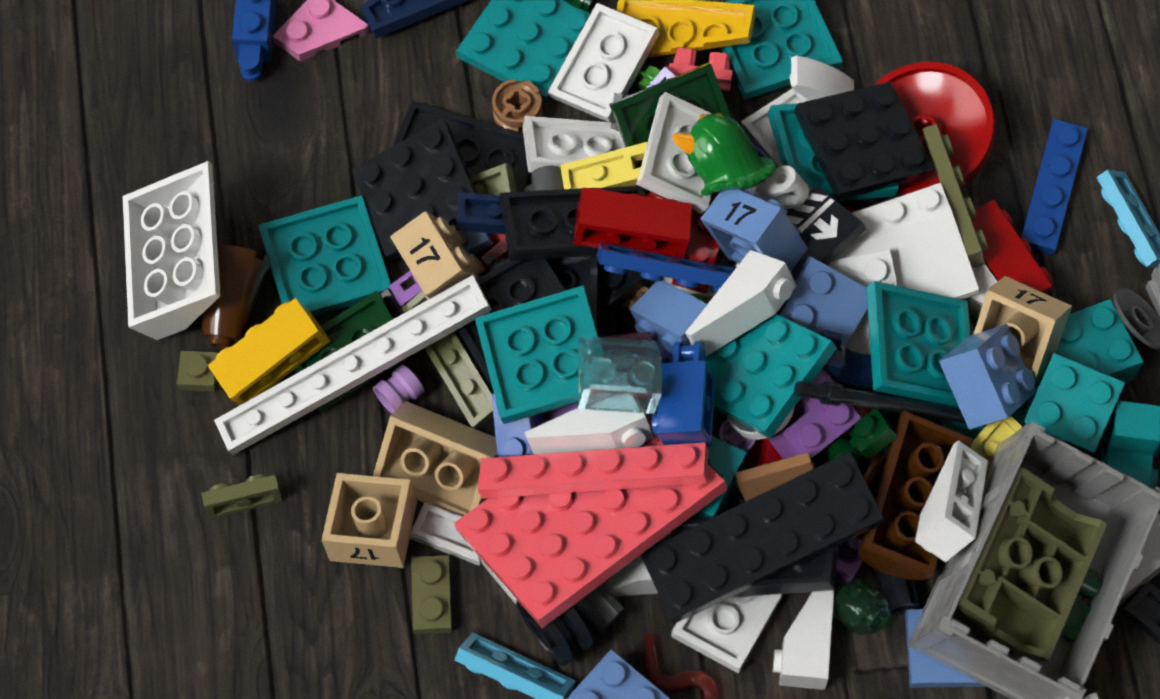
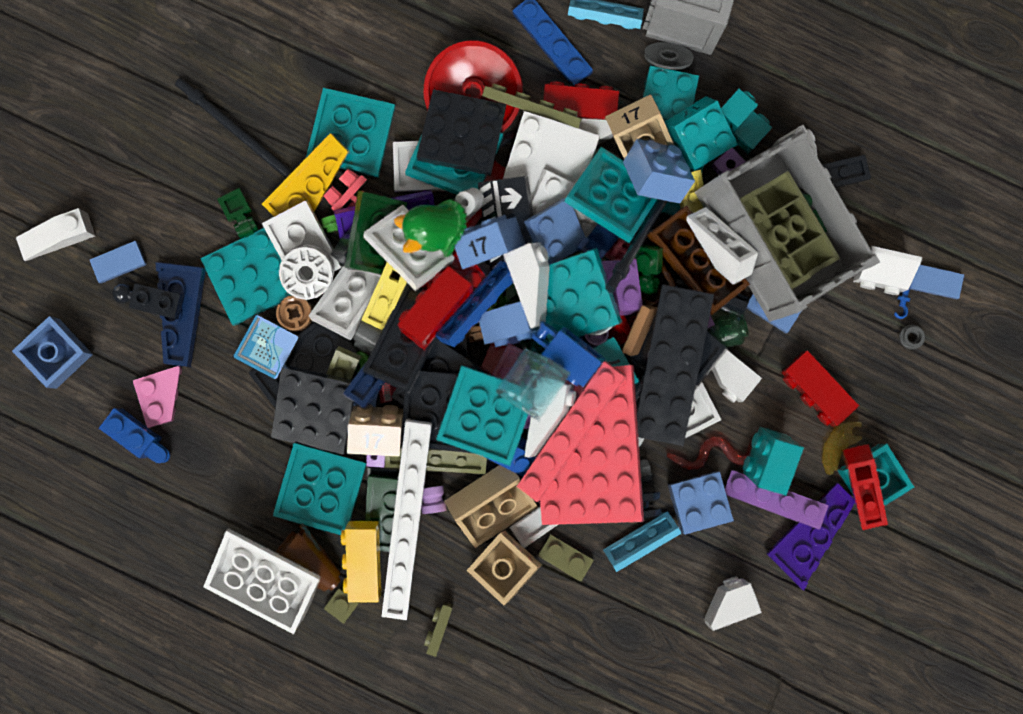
camera: 60 degrees left, 20 degrees up
white slope [790,56,854,101] -> none
none -> piece [232,313,300,381]
none -> white wheel [279,244,335,300]

